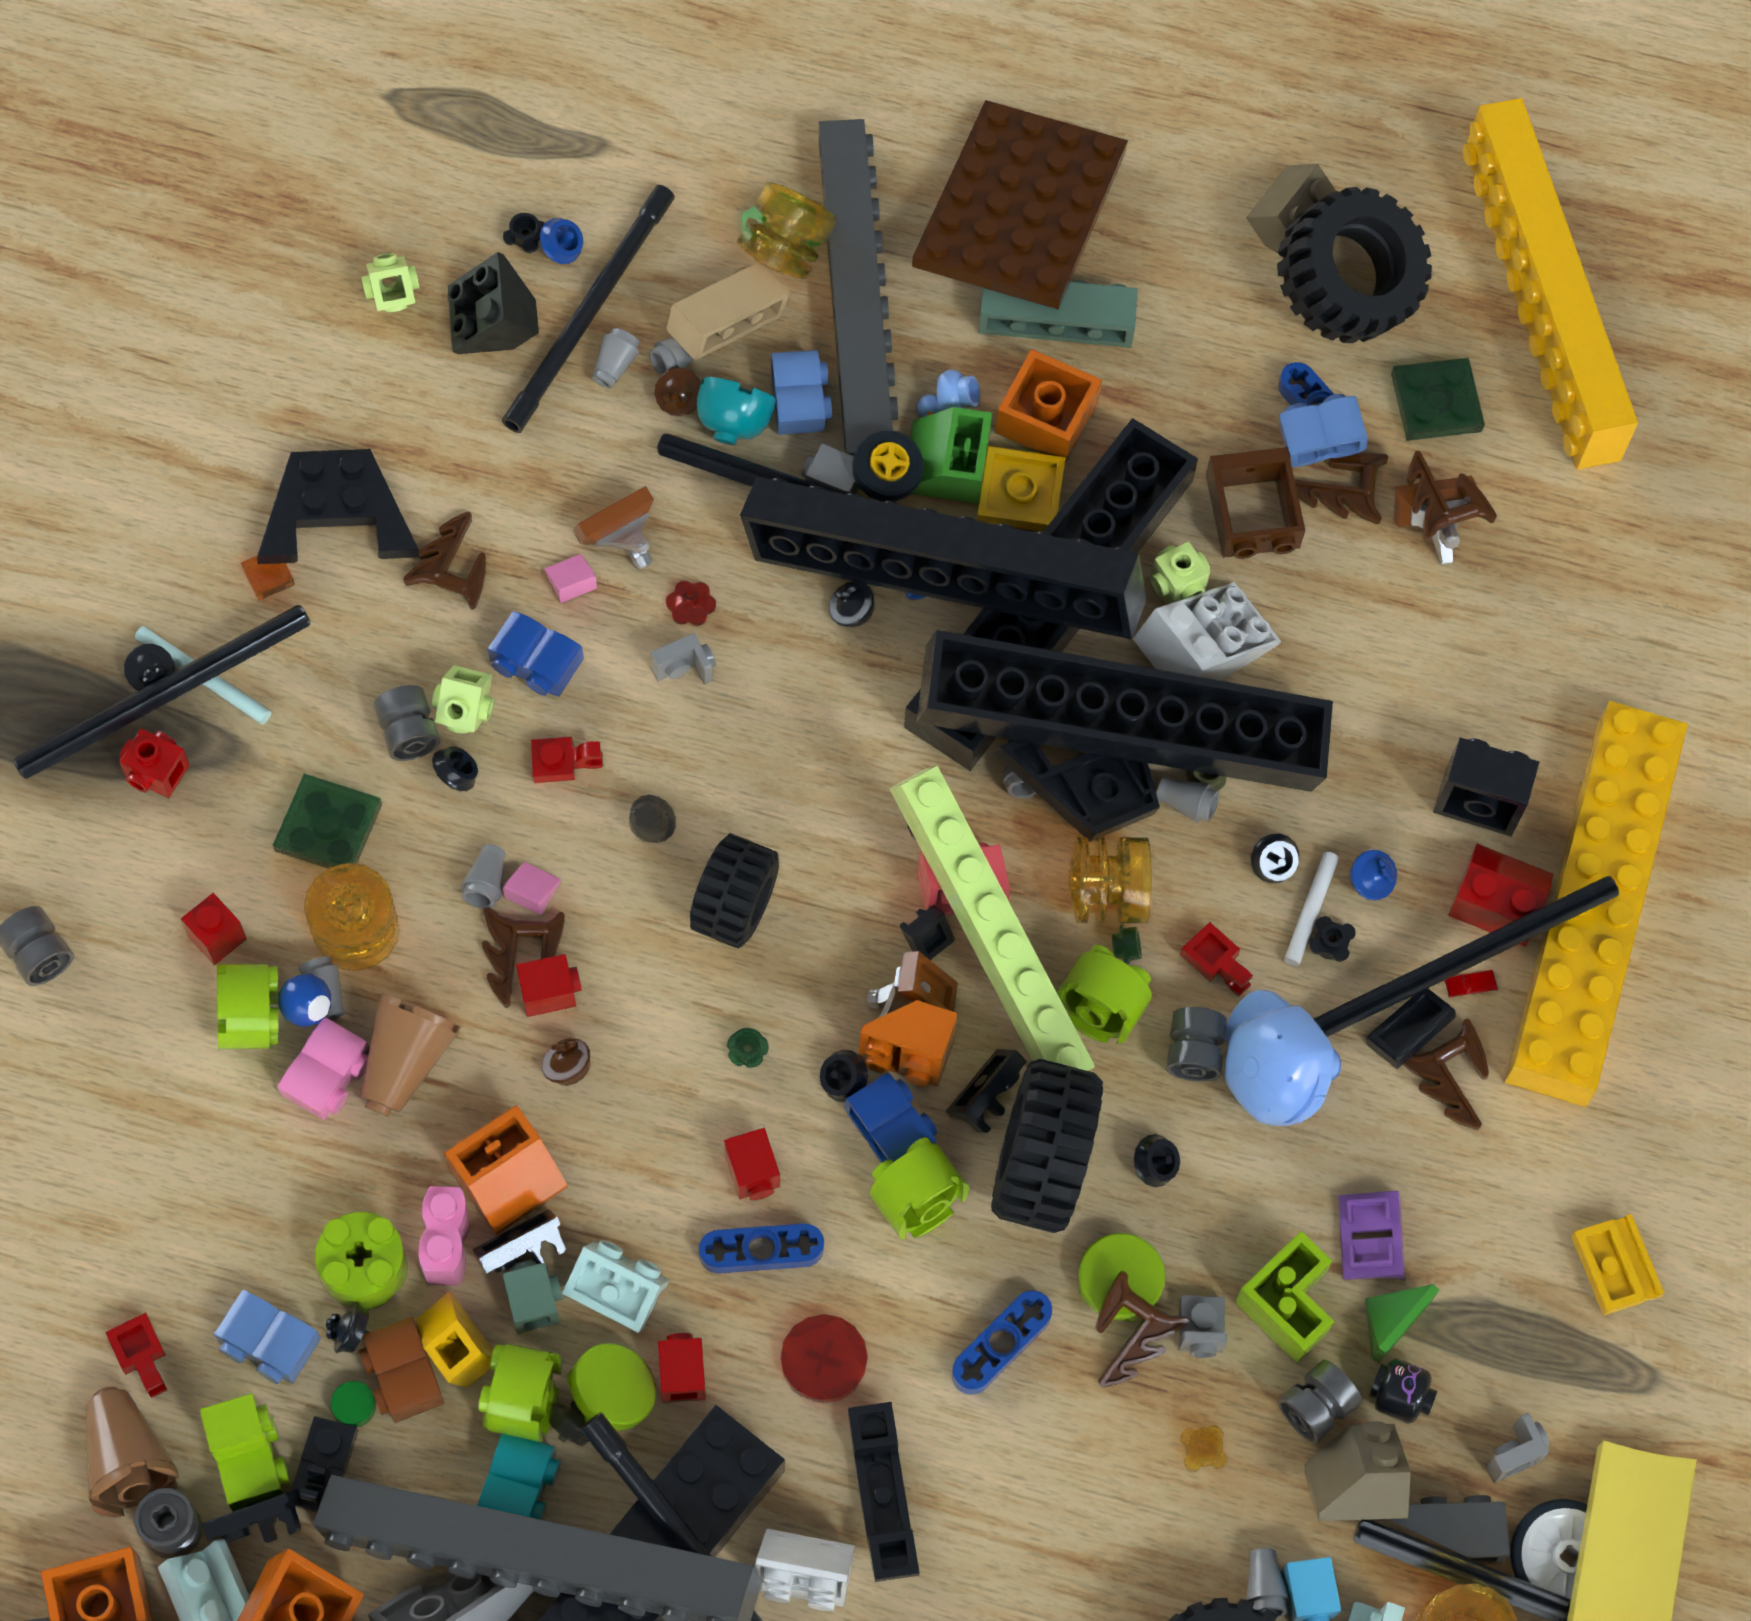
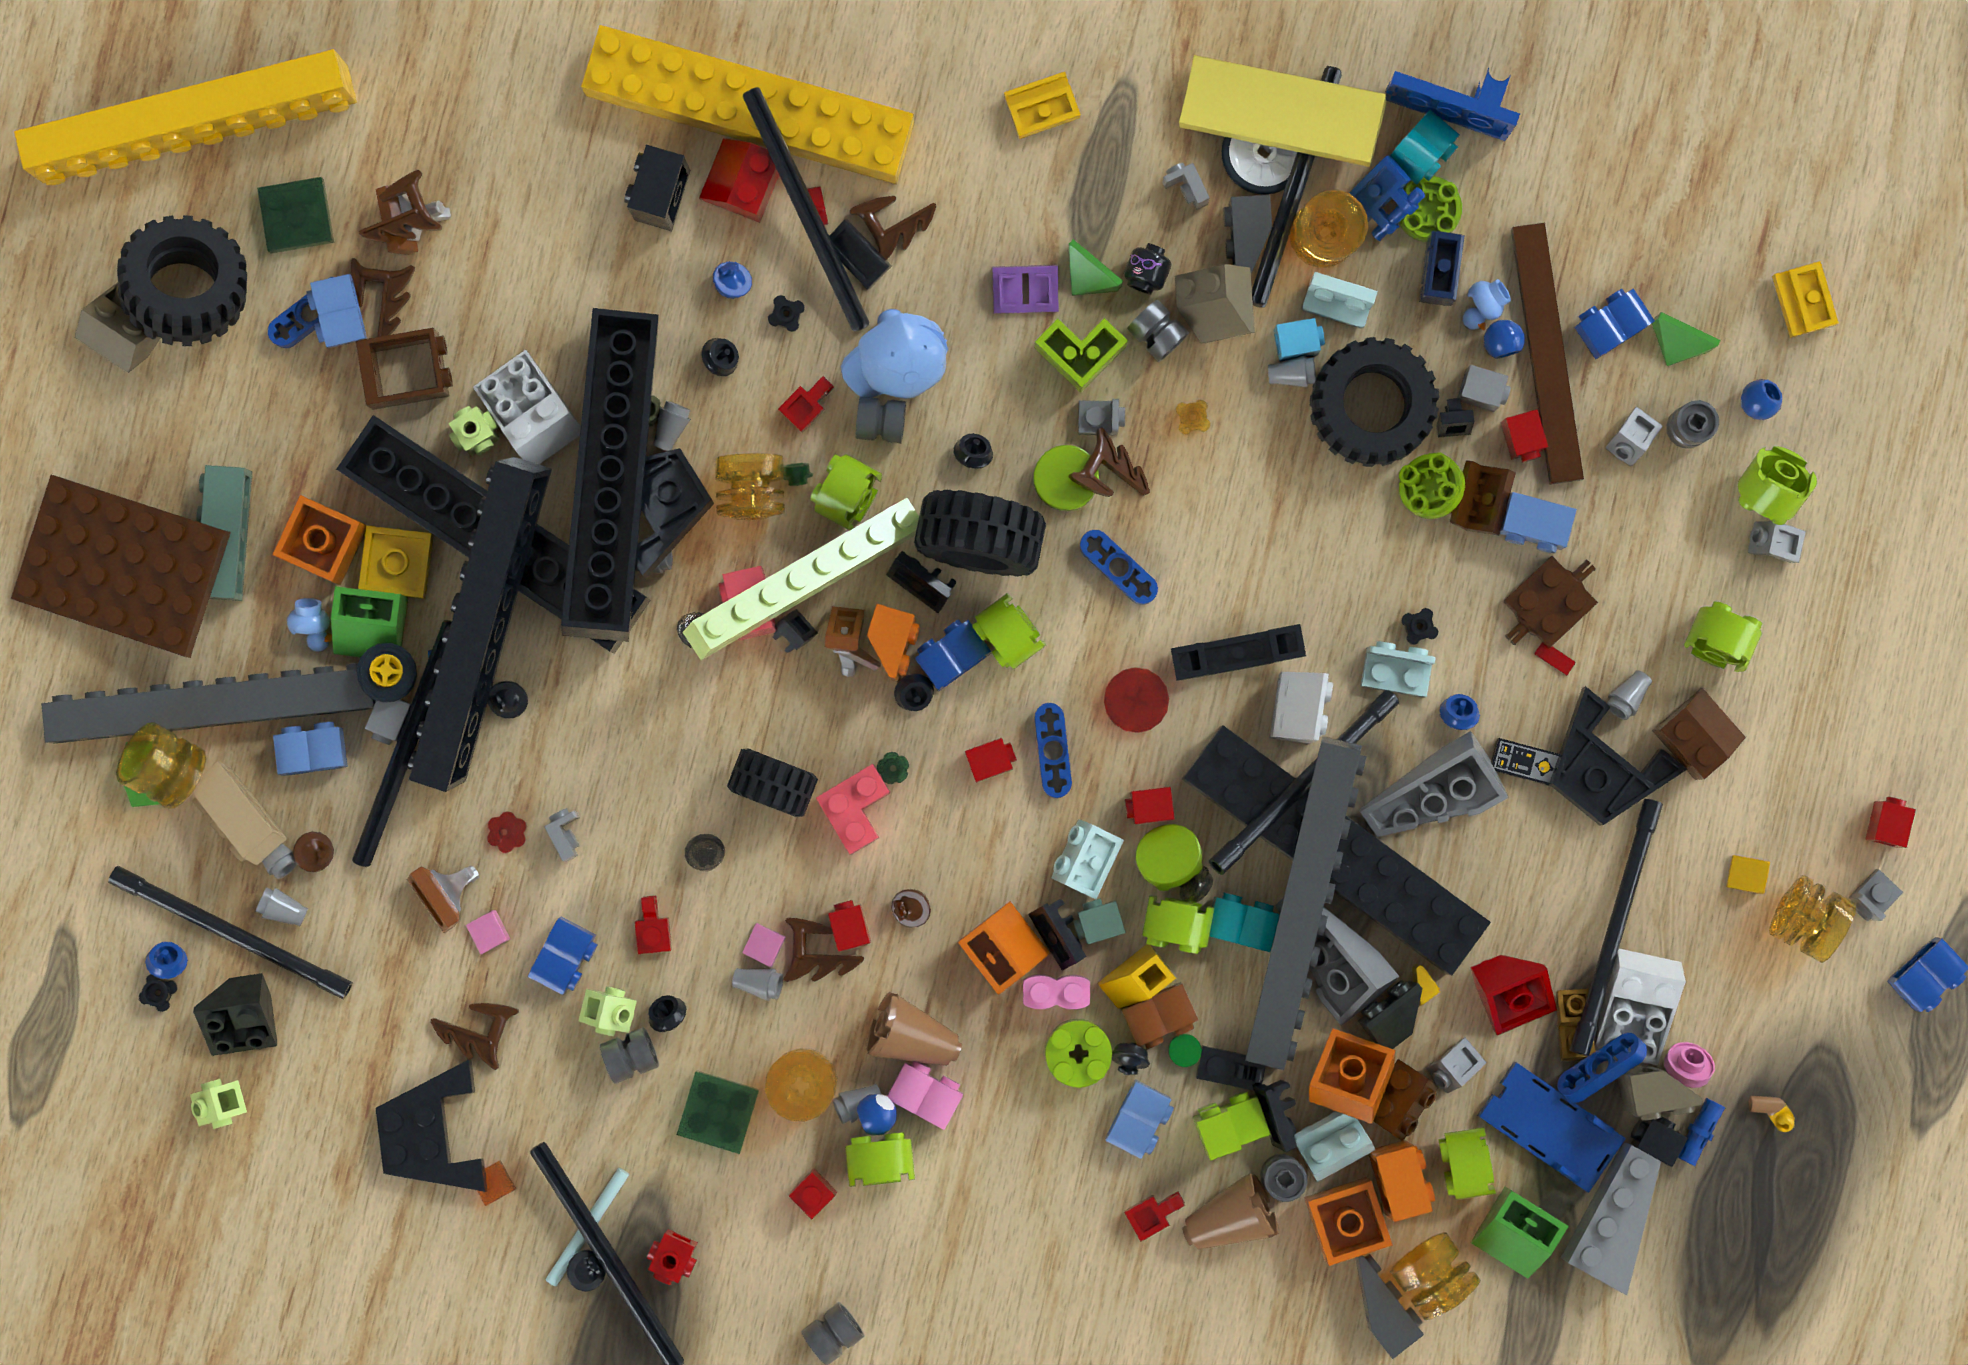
camera: 85 degrees left, 20 degrees up
teal cylinder [696,377,777,446] -> none
white bar [1284,852,1339,967] -> none
none -> coral brick [816,764,891,855]

